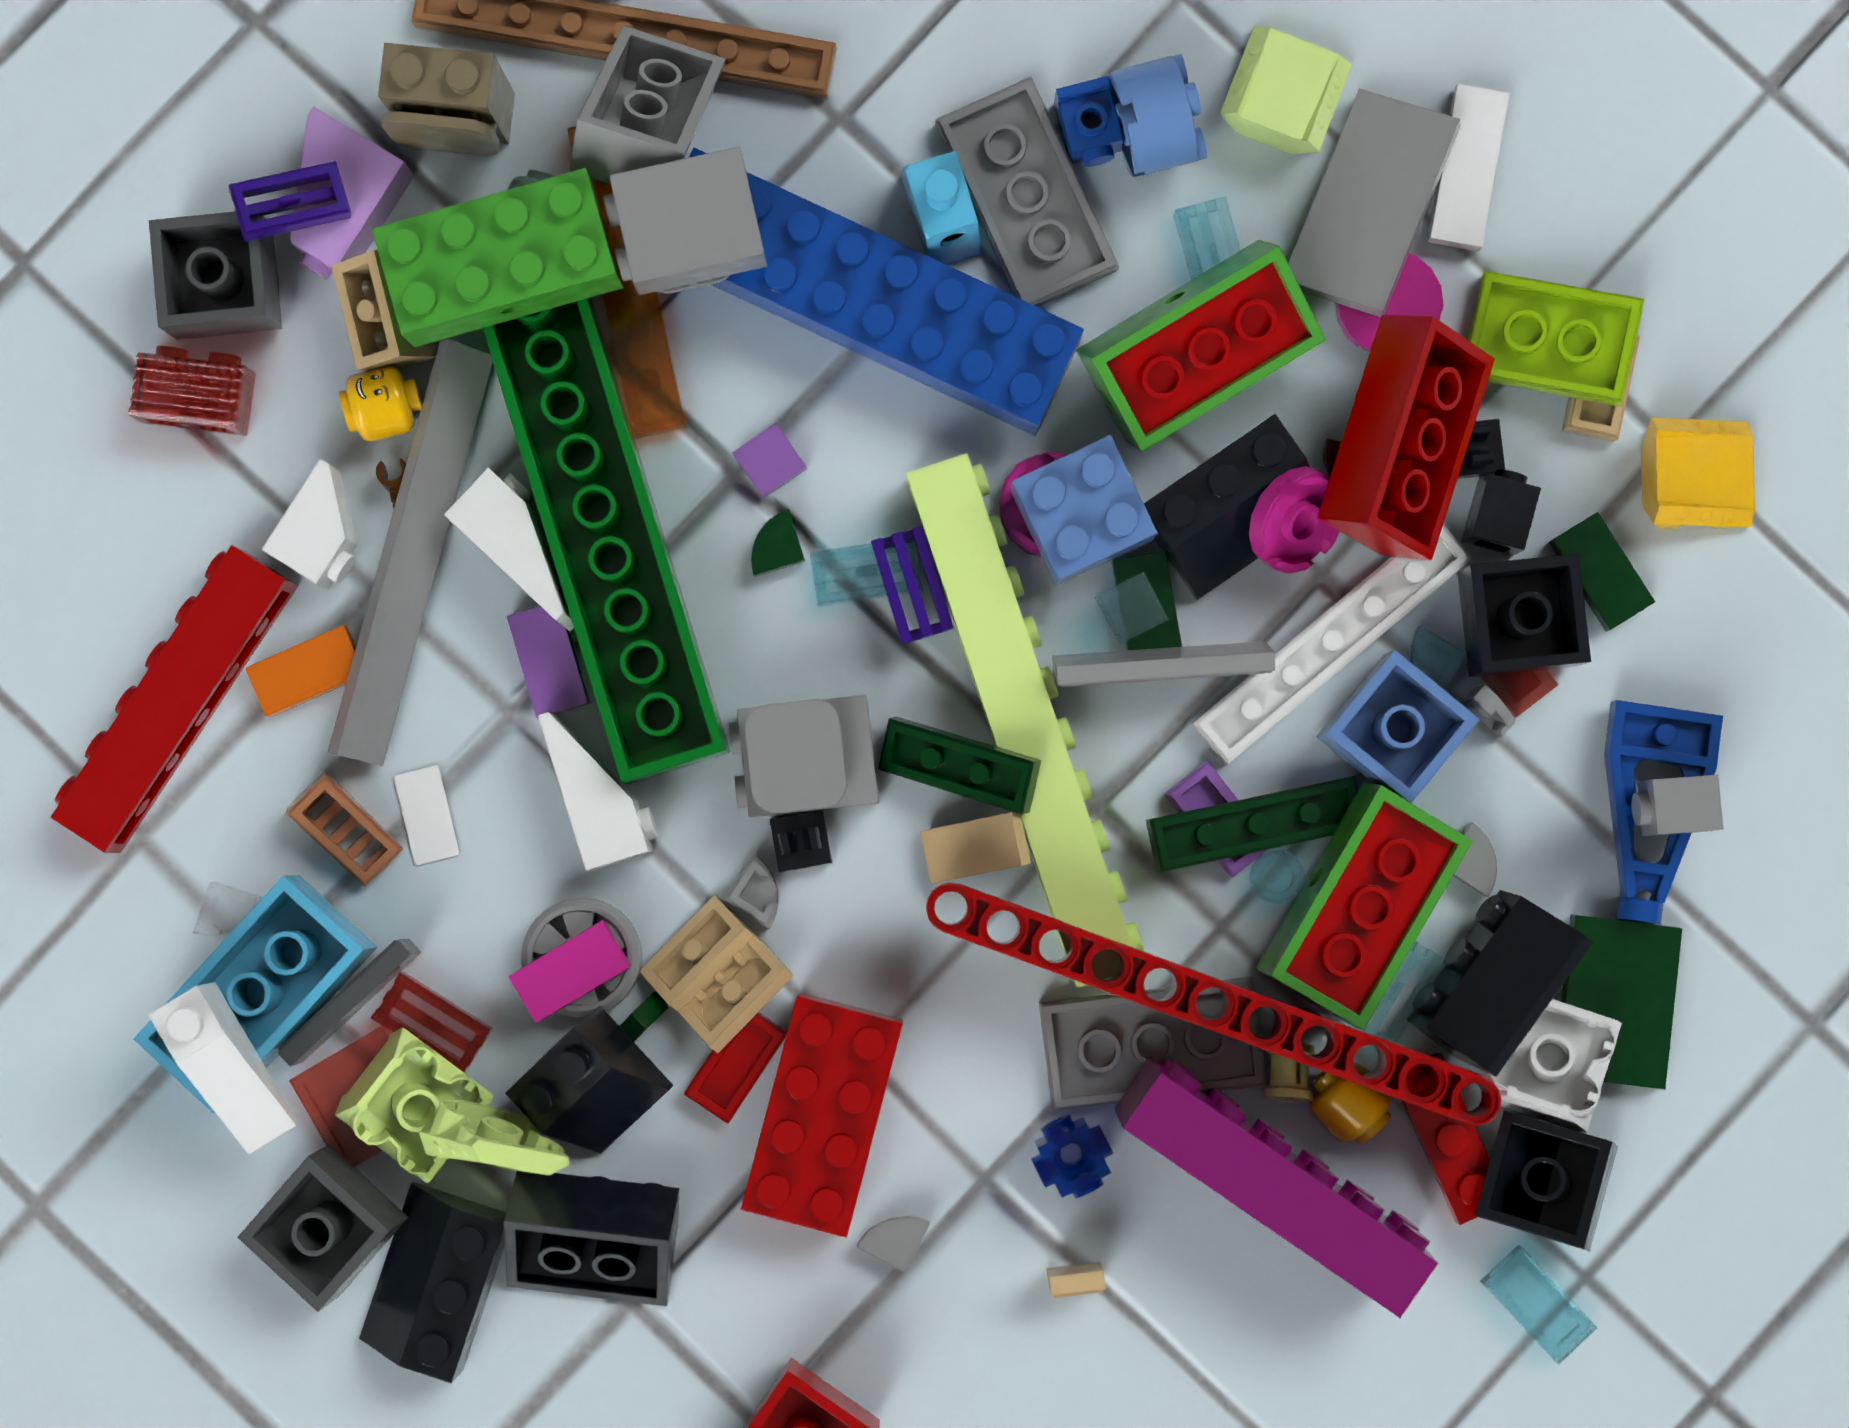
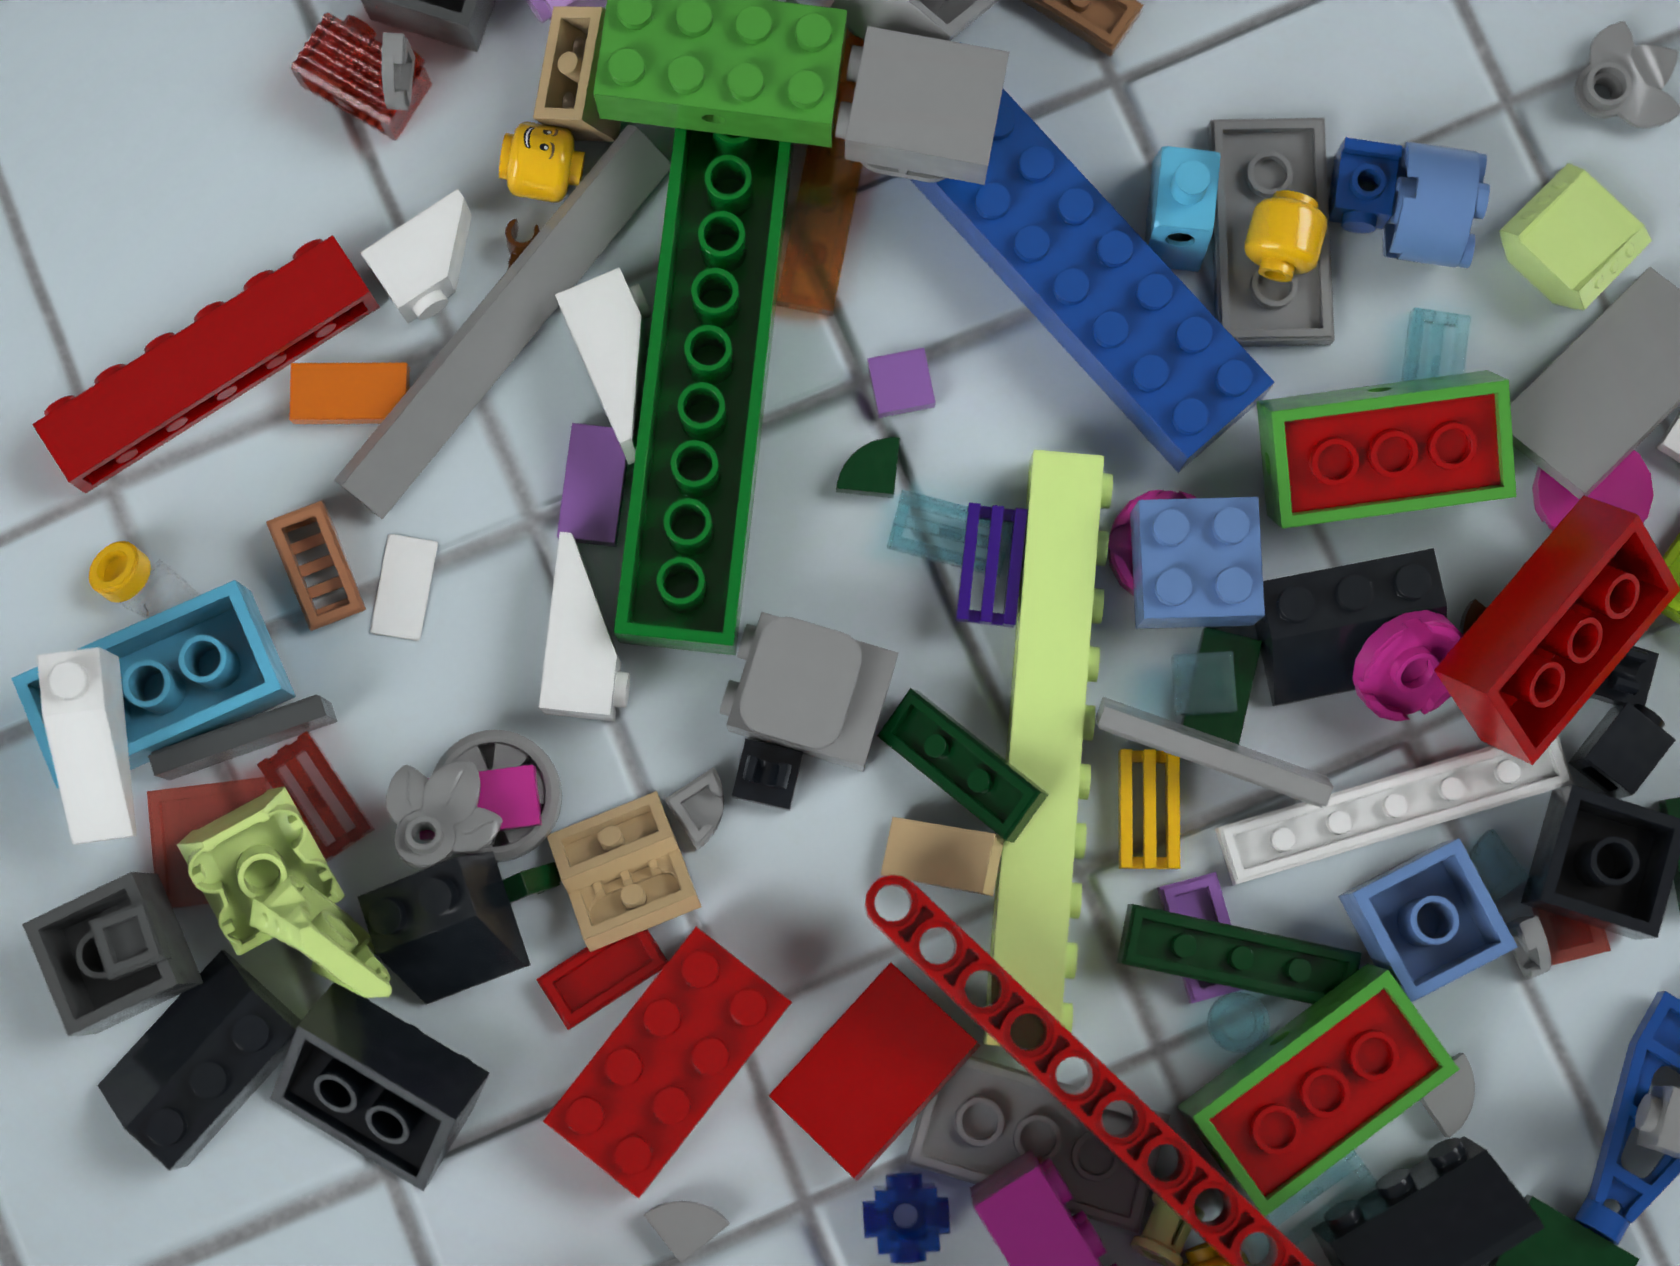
camera: 20 degrees right, 5 degrees down
none -> yellow tile [89,541,151,603]
none -> dark grey tile [89,900,172,980]
none -> light grey tile [382,32,415,110]
none -> light grey plate [386,761,503,869]
none -> red tile [768,962,981,1181]
none -> yellow tile [1118,749,1180,869]
none -> yellow head [1244,190,1327,282]

